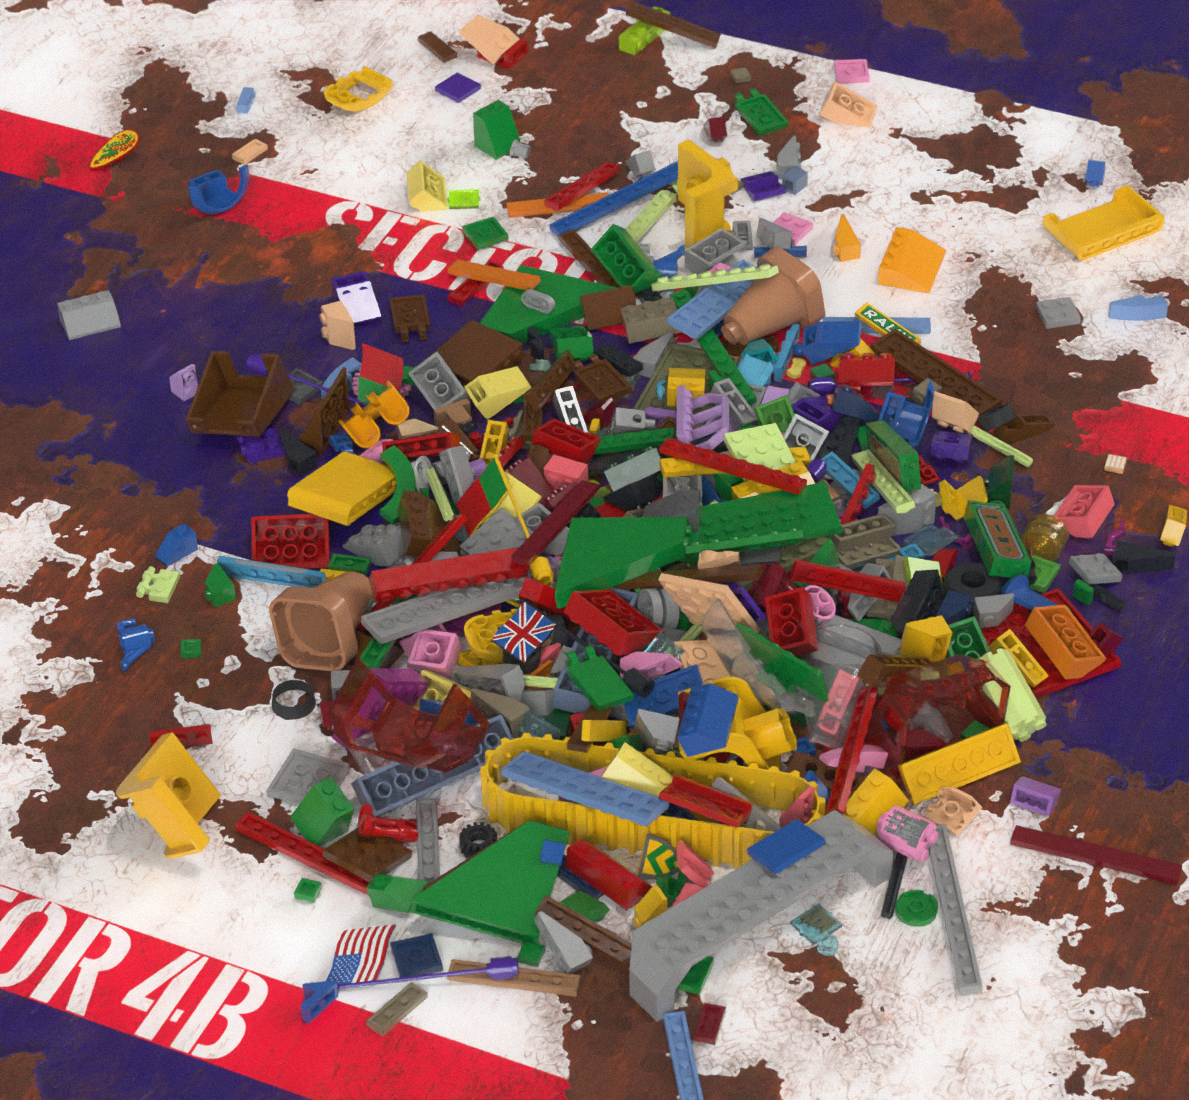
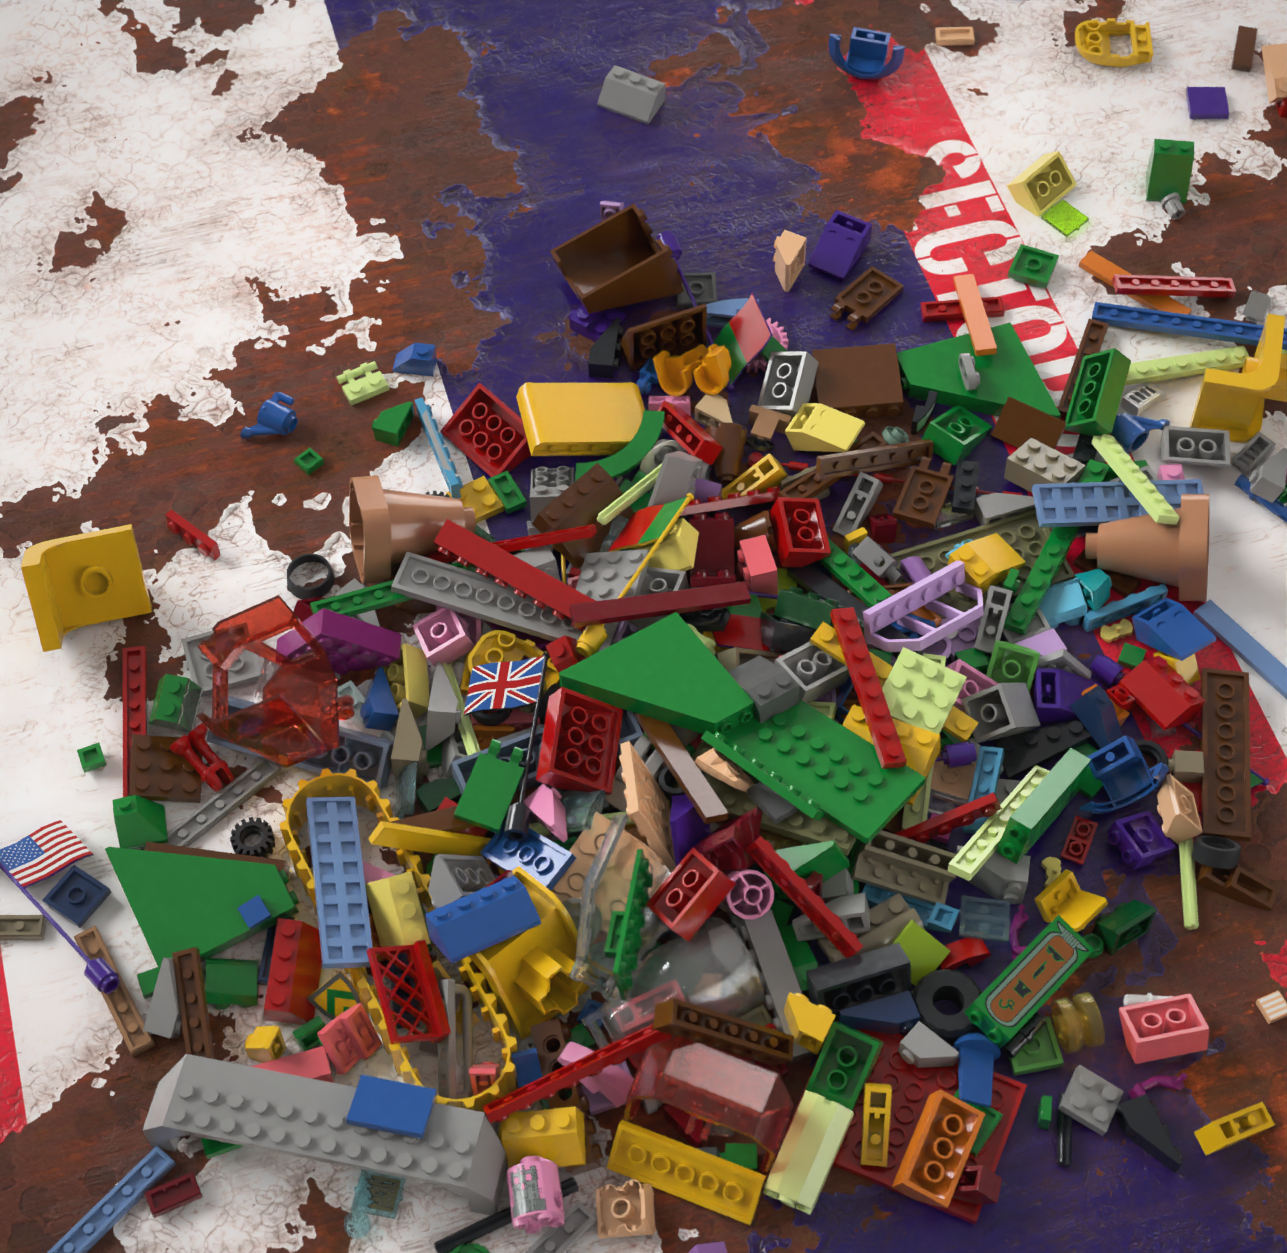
camera: 50 degrees right, 15 degrees up
tile [855,302,922,345] -> none

